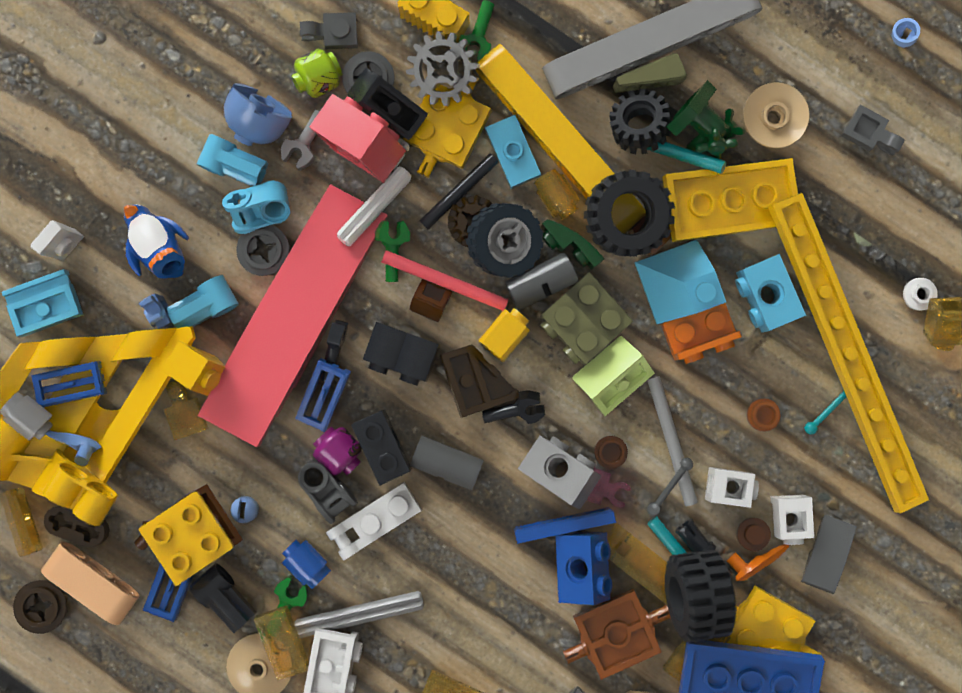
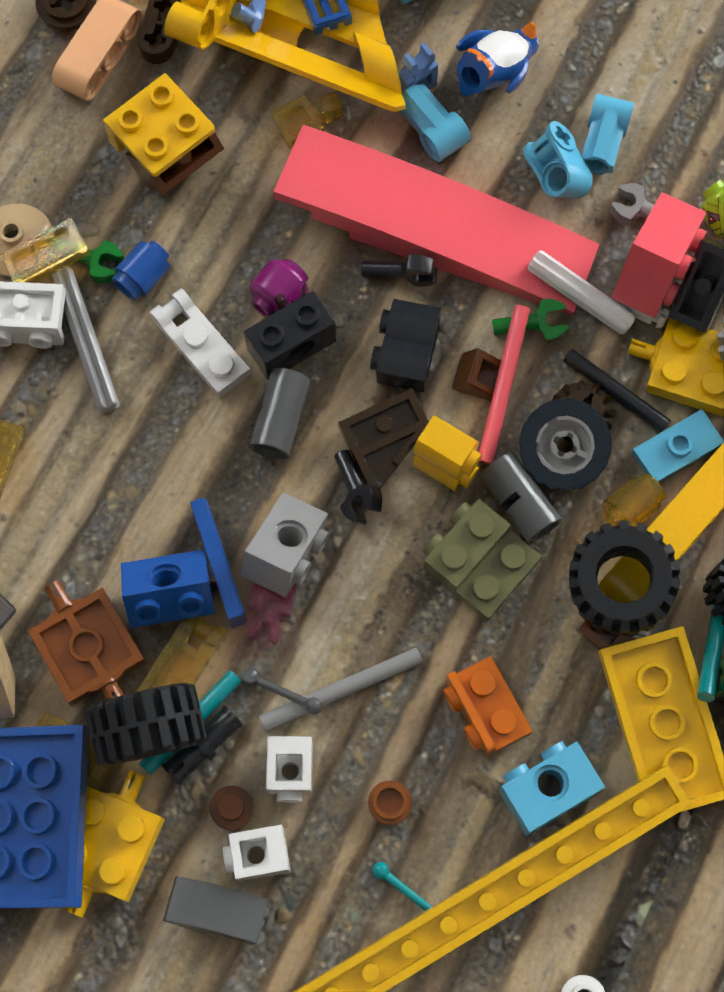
camera: 85 degrees right, 15 degrees down
blue tile [143,563,193,622] -> none
yellow slope [161,341,225,396] -> none
black piece [189,563,257,633] -> none
medium blue cylinder [224,83,292,146] -> none
light blue hinge [230,496,259,523] -> none
dark grey gear [236,225,290,276] -> none
blue tile [295,358,351,432] -> none
dark grey piece [298,460,358,524] -> none
dark green slope [541,219,605,270] -> none
yellowish green panel [572,336,655,416] -> none
reddish brown plate [594,436,628,469] -> none
medium azure slope [634,240,726,324] -> none
orange bar [726,544,789,581] -> none

